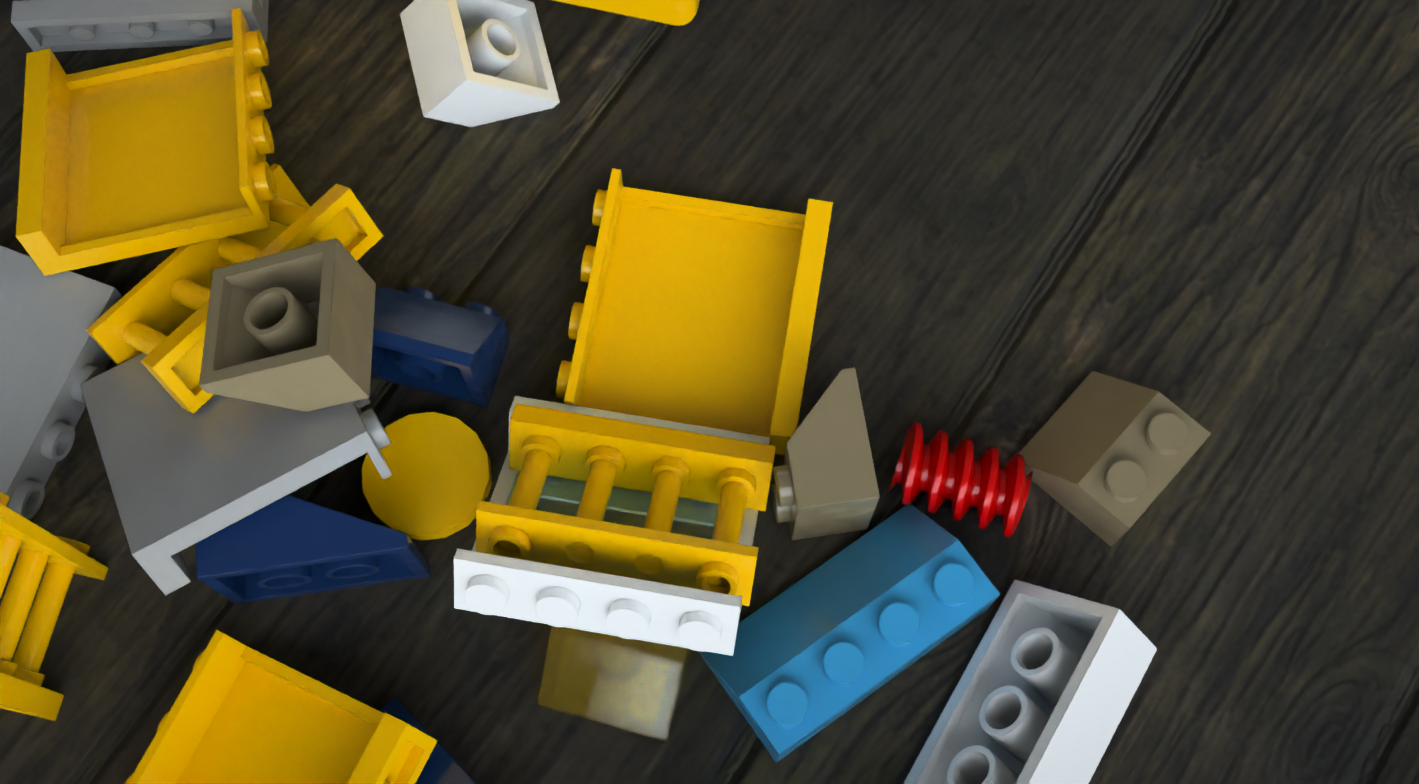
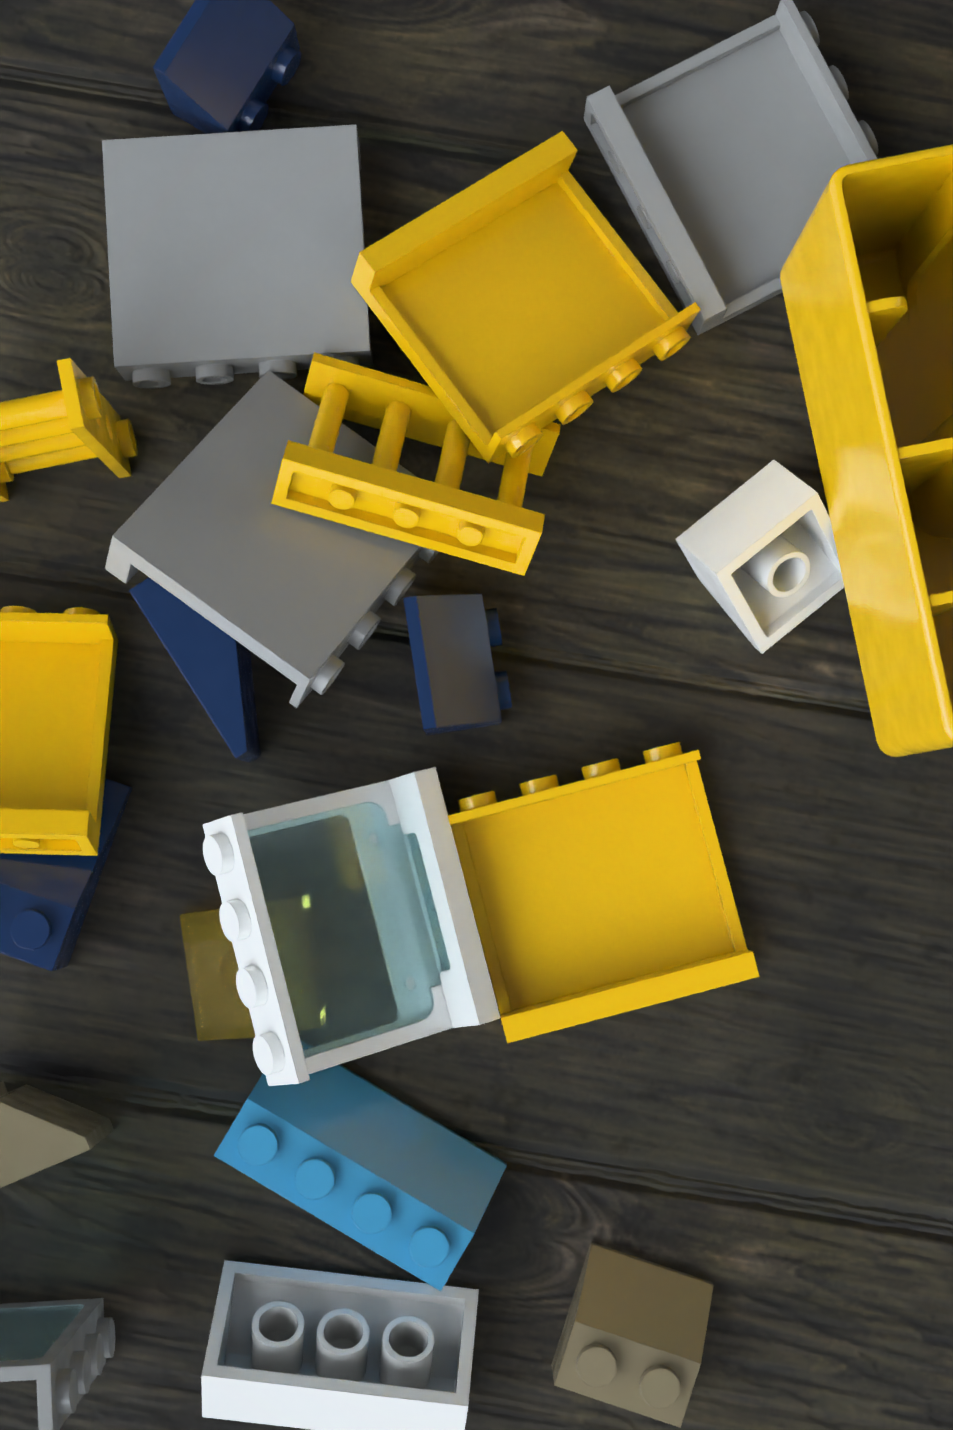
camera: 65 degrees right, 15 degrees up
dark tan slope [199,238,376,412] -> none
yellow tile [361,412,492,541] -> none
yellow fence [476,403,776,606] -> none
dark tan slope [771,367,880,541] -> none
red piece [887,422,1033,538] -> none

